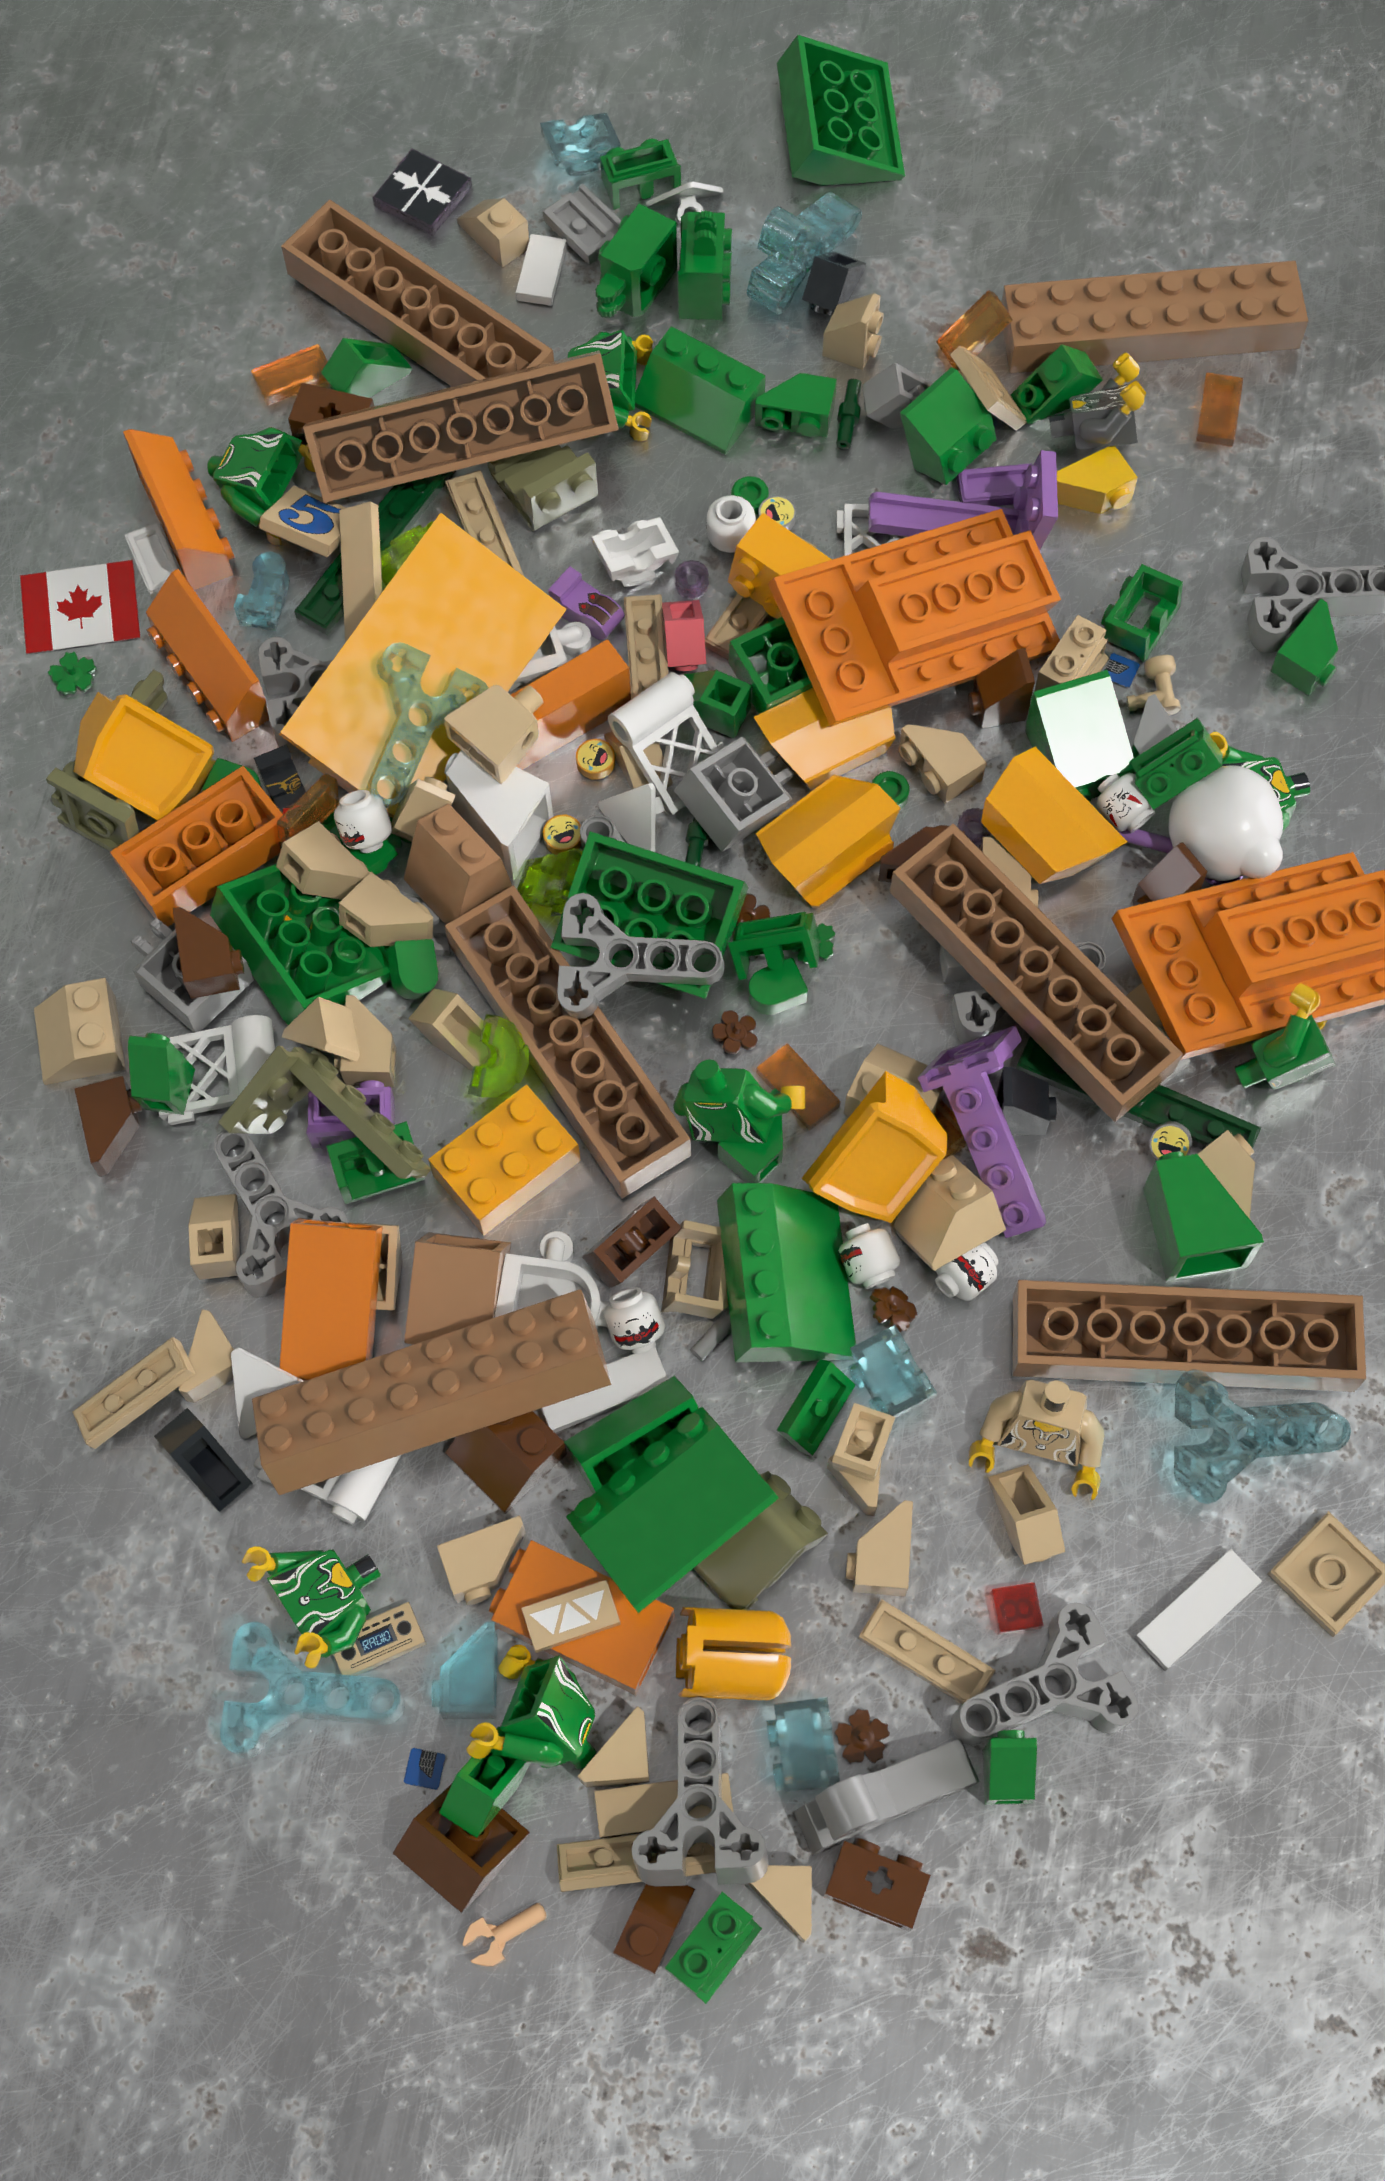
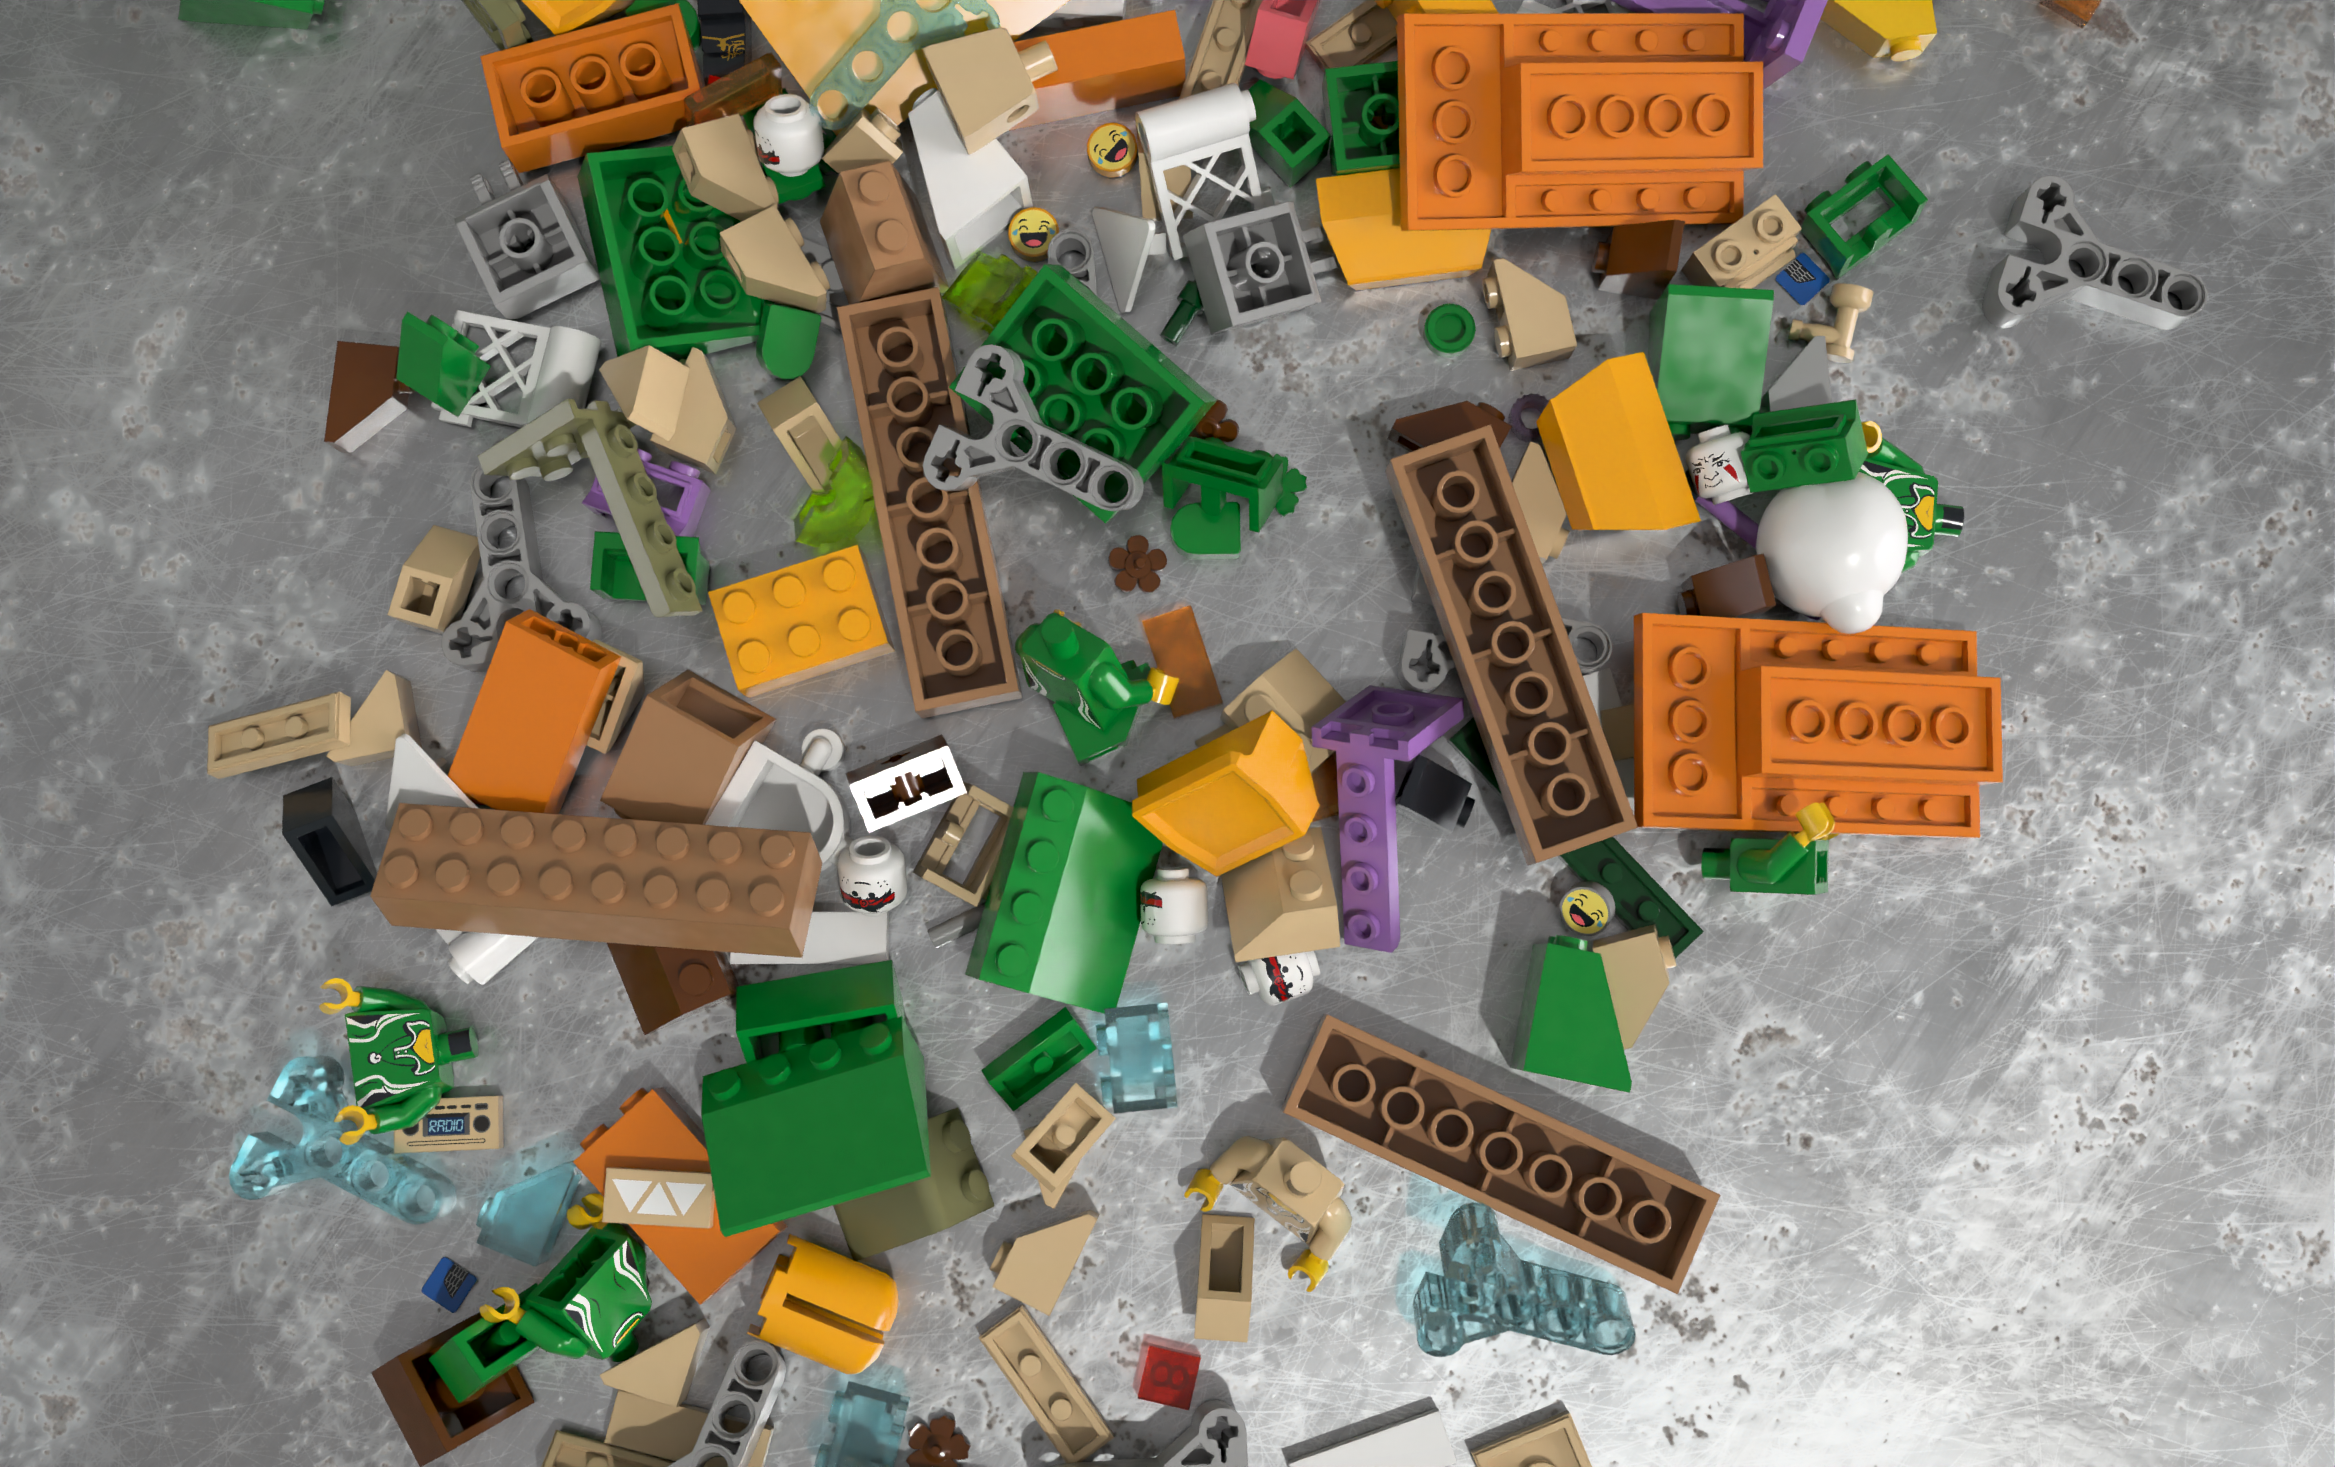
camera: 25 degrees right, 15 degrees up
tan slope [34,978,126,1085] -> none
reddish brown slope [173,907,244,999] -> none
tan slope [437,1516,526,1605] -> none
light orange helmet [755,774,900,909] -> none
reddish brown plant [869,1286,918,1333] -> none
green slope [1270,598,1338,696] -> none

